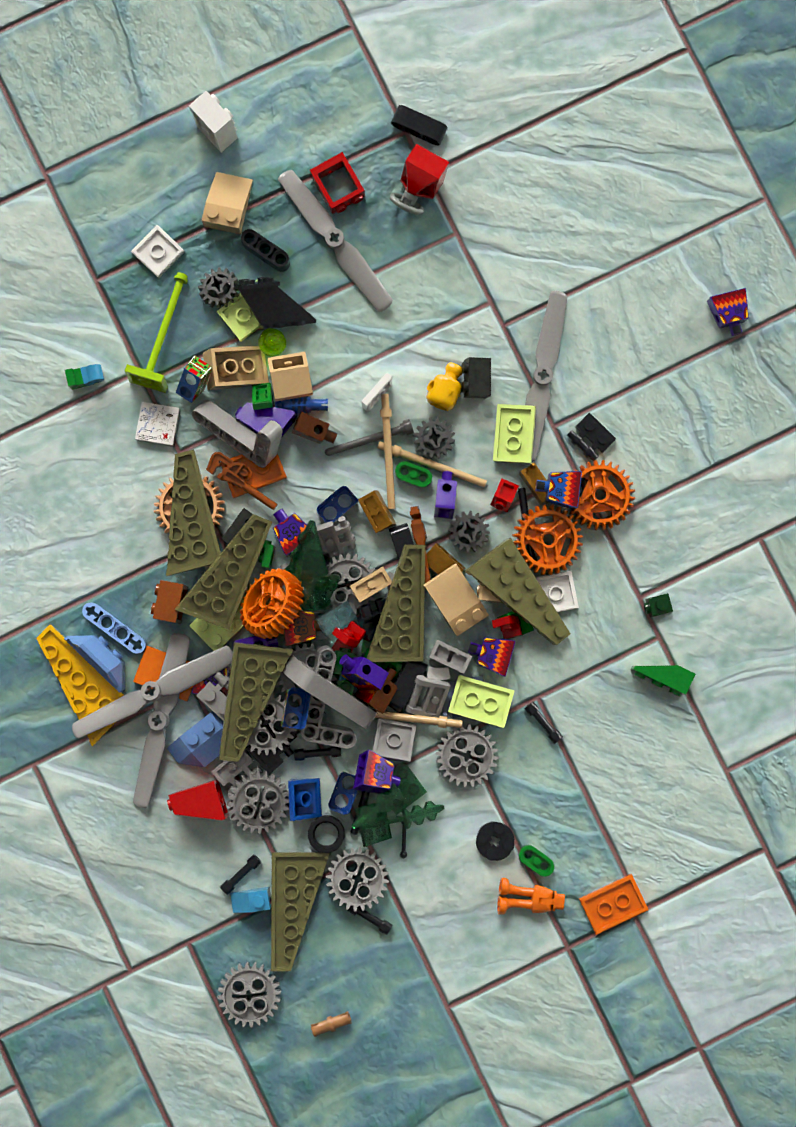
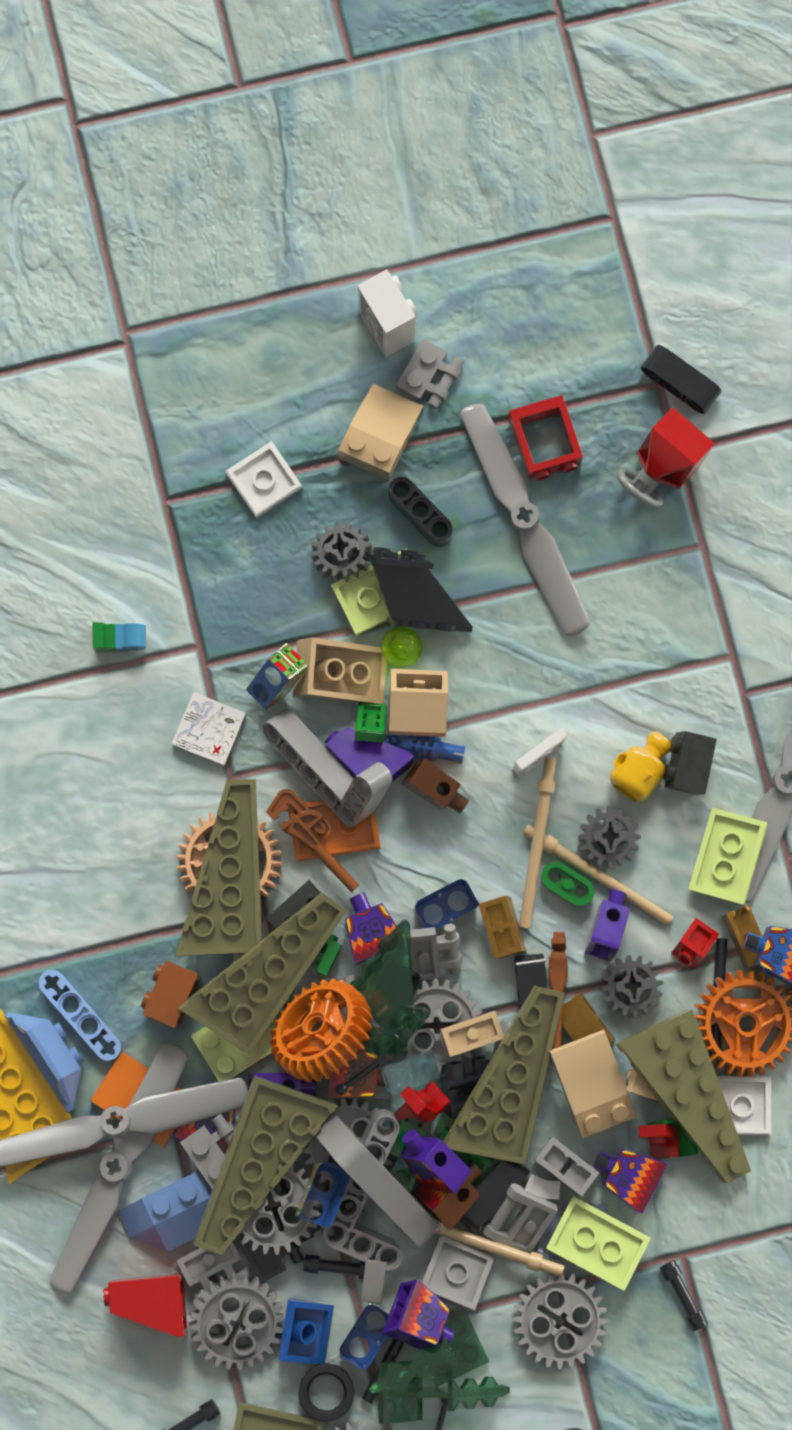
camera: 10 degrees right, 5 degrees down
lime tile [125,272,188,393] -> none
dark grey piece [325,419,414,456] -> none
none -> black hinge [336,1054,388,1095]
none -> white sticker [361,1260,386,1303]
none -> light grey plate [396,339,464,409]

